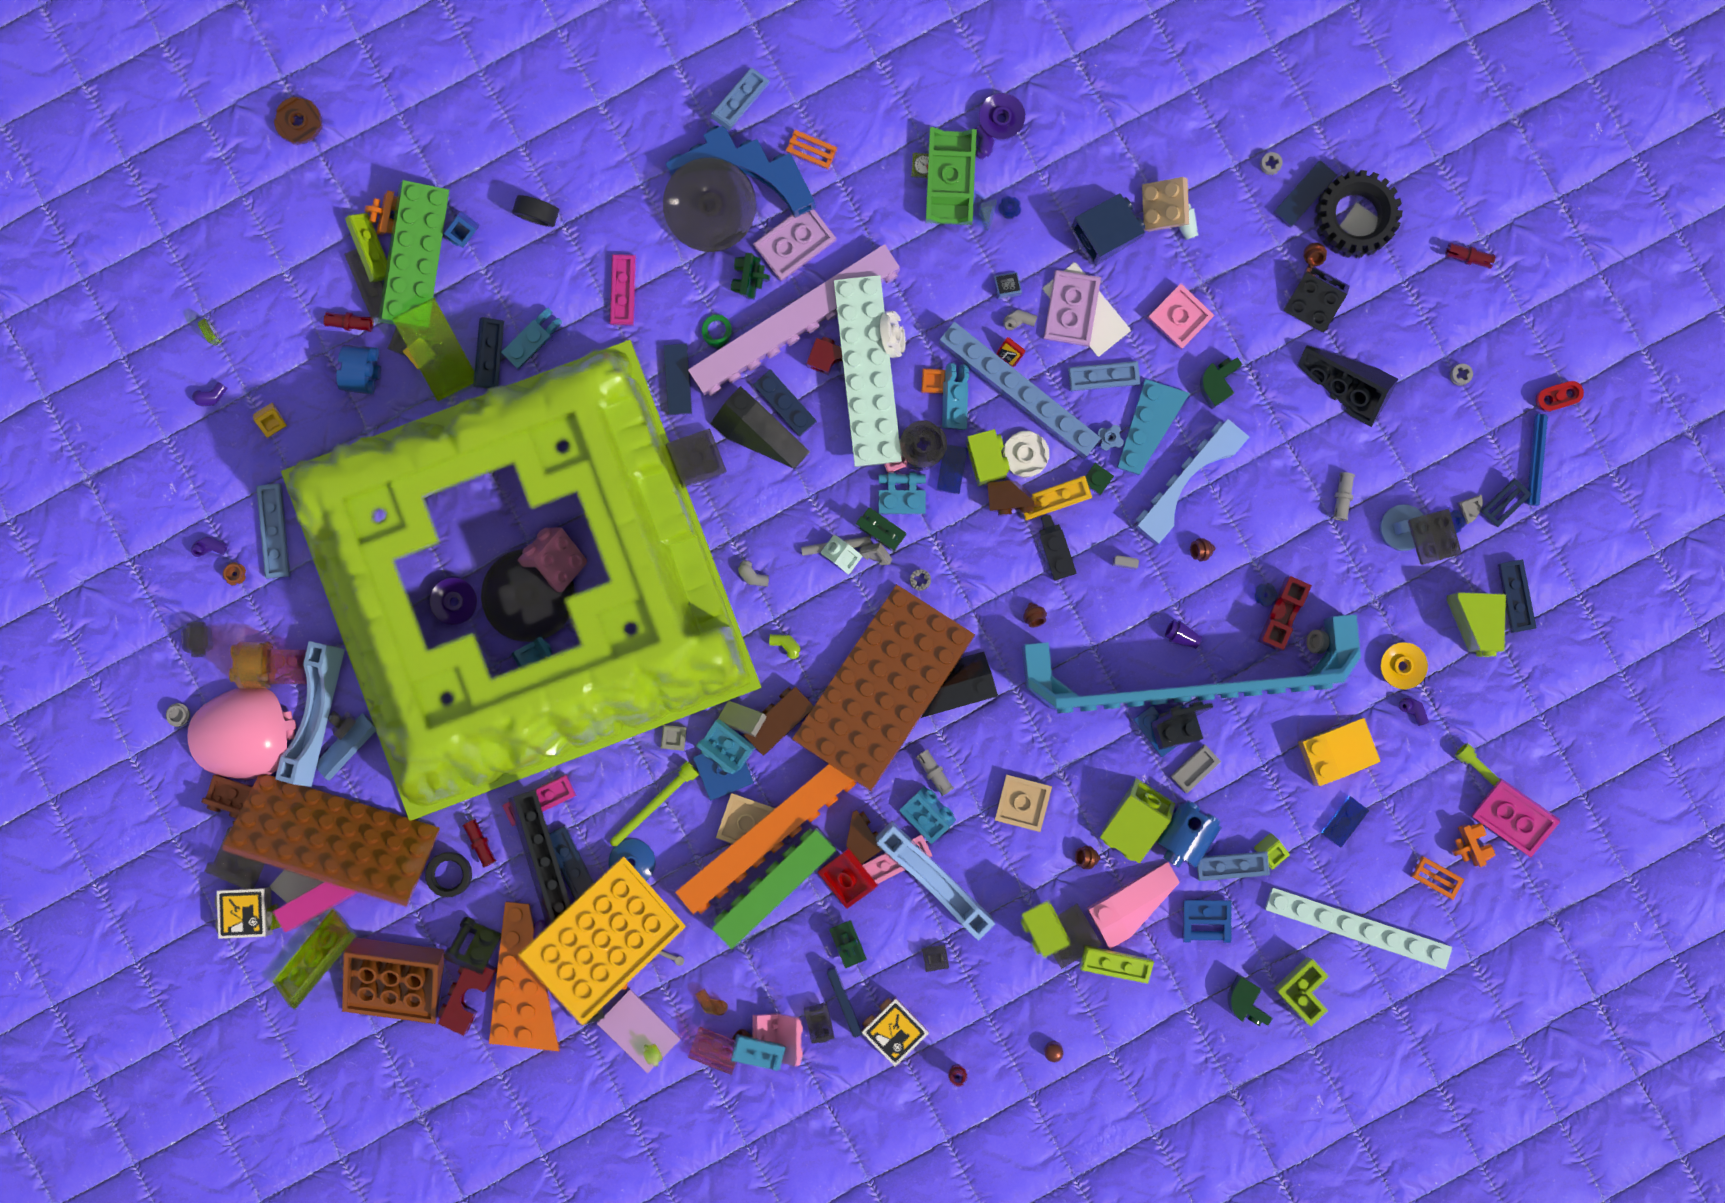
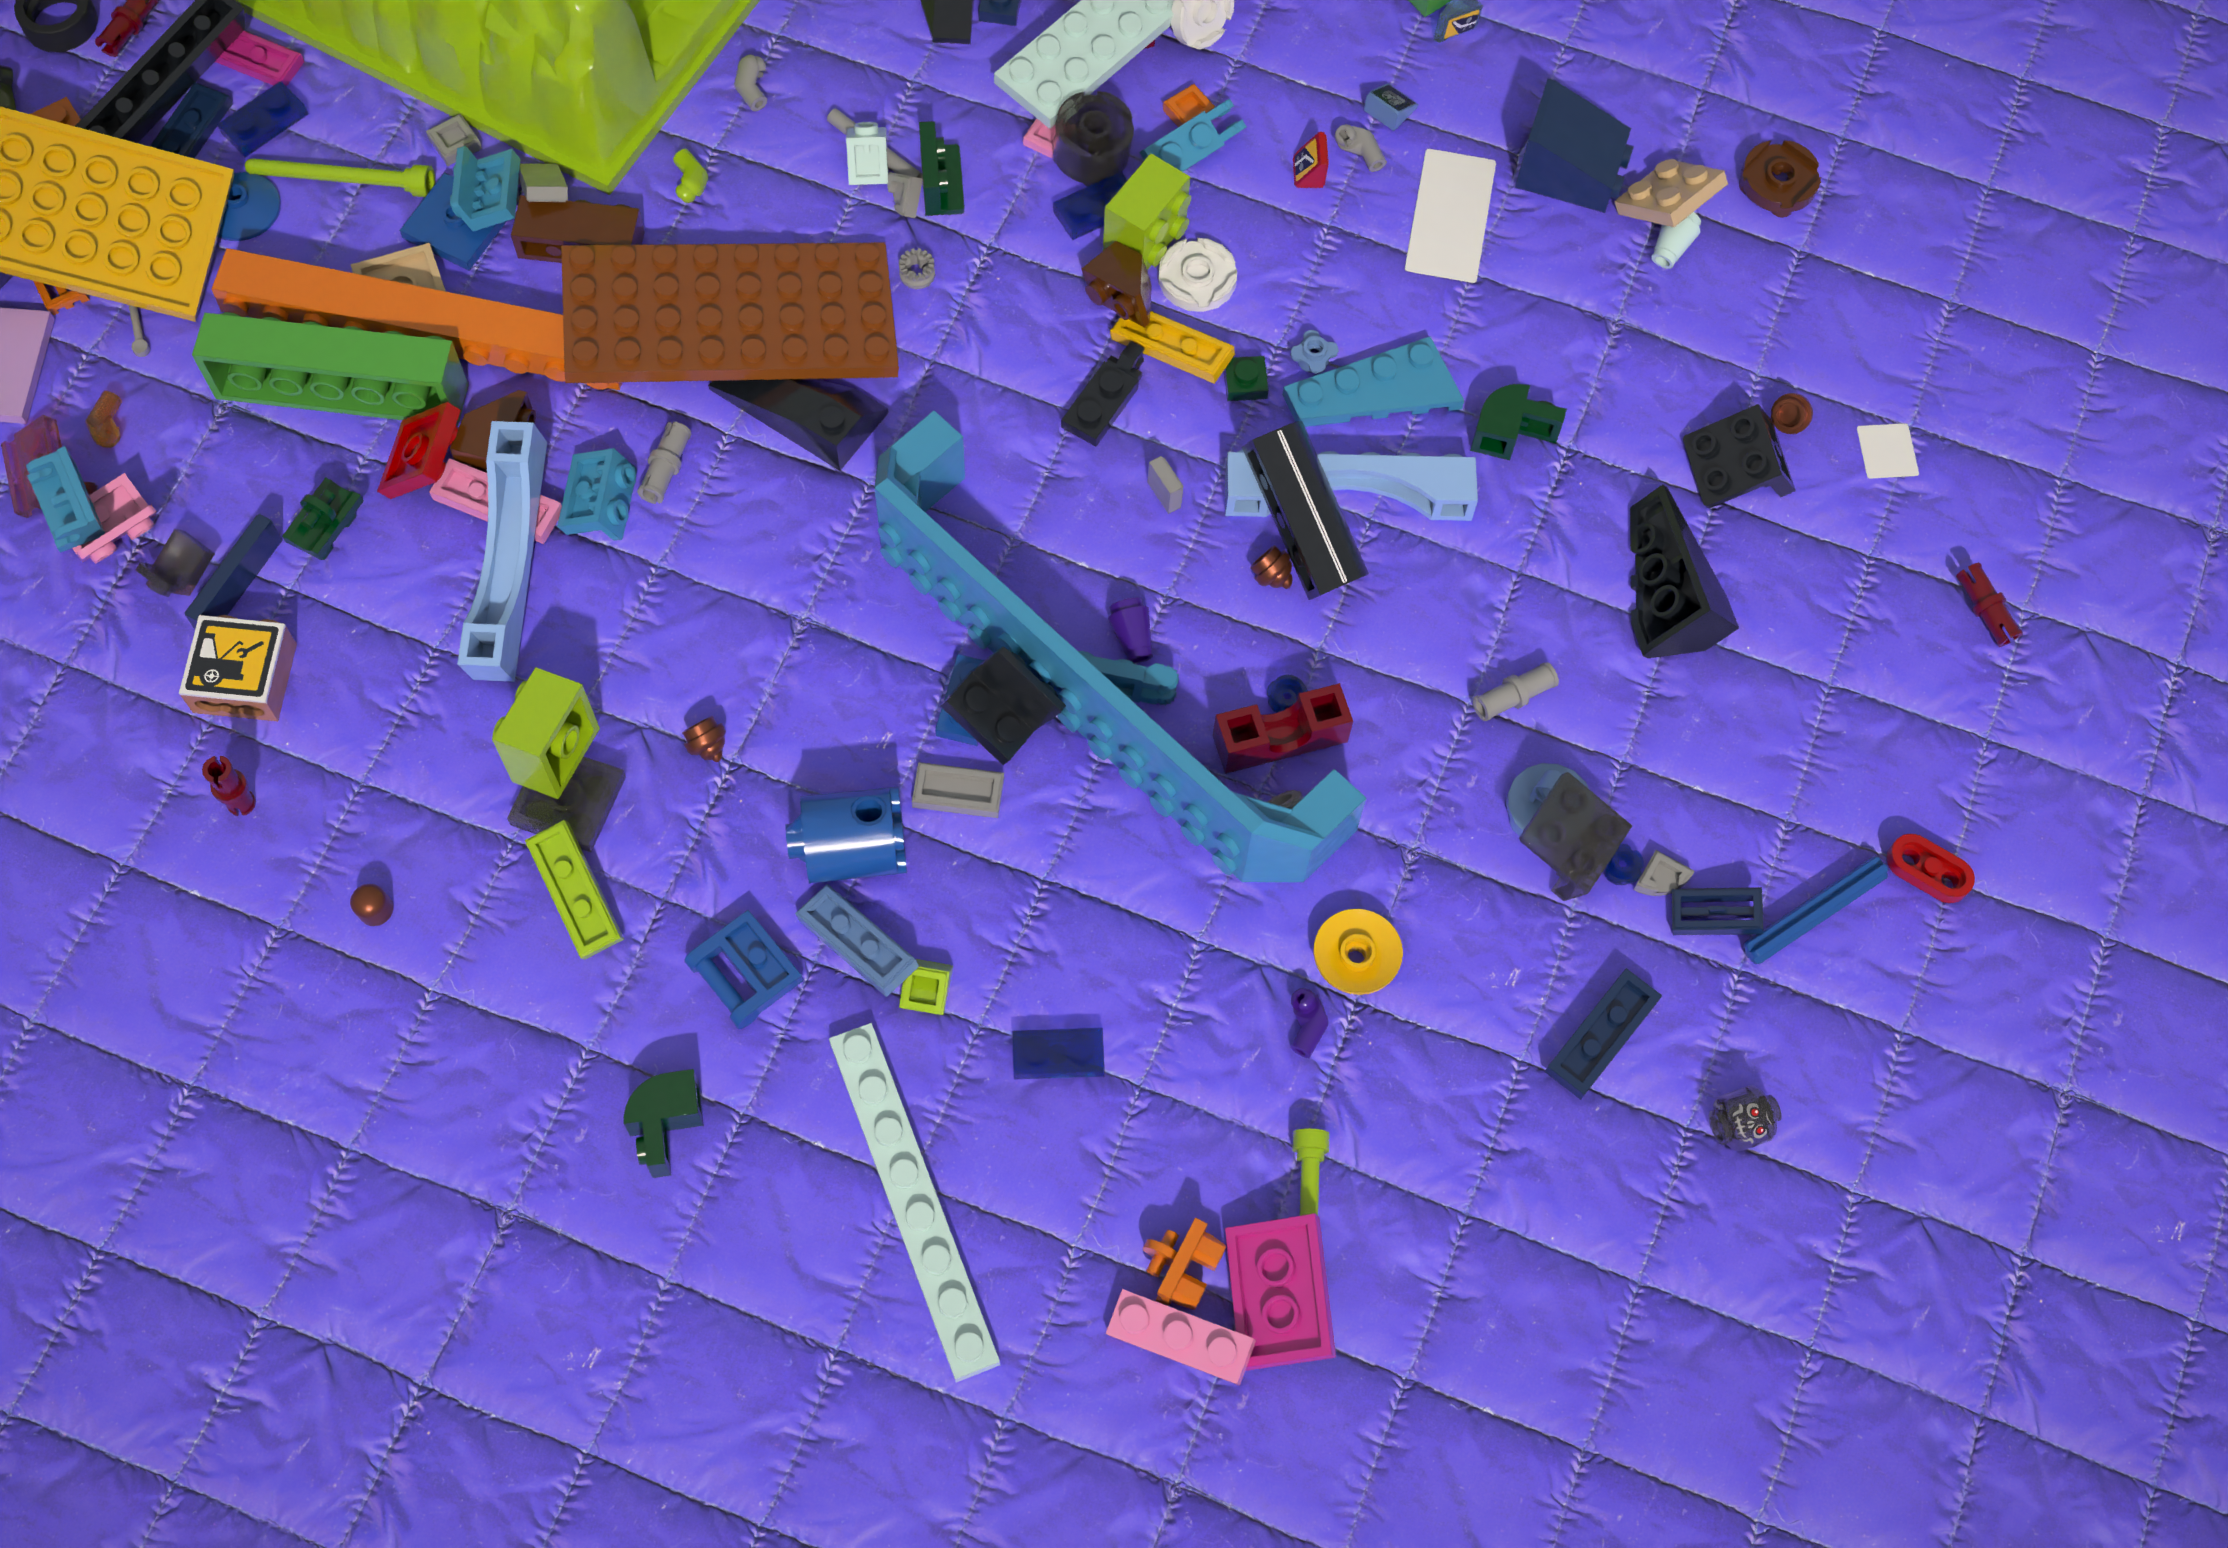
camera: 45 degrees right, 20 degrees down
dark azure plate [879,472,926,514] -> none
clear smoke tile [922,944,949,972] -> none
medium blue brick [939,322,1101,459] -> none
tan plate [994,775,1052,832] -> none
clear blue plate [998,196,1021,219] -> none
copper plate [1023,602,1047,627] -> none
lavender tile [1044,270,1101,347] -> none
medium blue tile [1068,361,1140,392] -> none
bright pink wedge [1086,862,1180,949] -> none
lime slope [1100,778,1176,864] -> none
bright pink plate [1148,284,1214,350] -> none
light grey bush [1260,152,1282,175] -> none
dark blue tile [1273,160,1337,228] -> none
lime brick [1273,956,1329,1027] -> none
yellow slope [1298,718,1381,786] -> none
black tyre [1314,170,1403,258] -> none
orange tile [1410,856,1465,900] -> none
lime slope [1447,593,1506,657] -> none
light grey bush [1450,363,1473,386] -> none
none -> clear blue plate [217,81,308,158]
none -> dark azure hinge [1078,651,1179,706]
none -> bright pink plate [1106,1289,1256,1386]
none -> black brick [1242,421,1369,600]
none -> clear smoke head [1708,1085,1782,1151]
none -> reddish brown plate [1739,140,1821,218]

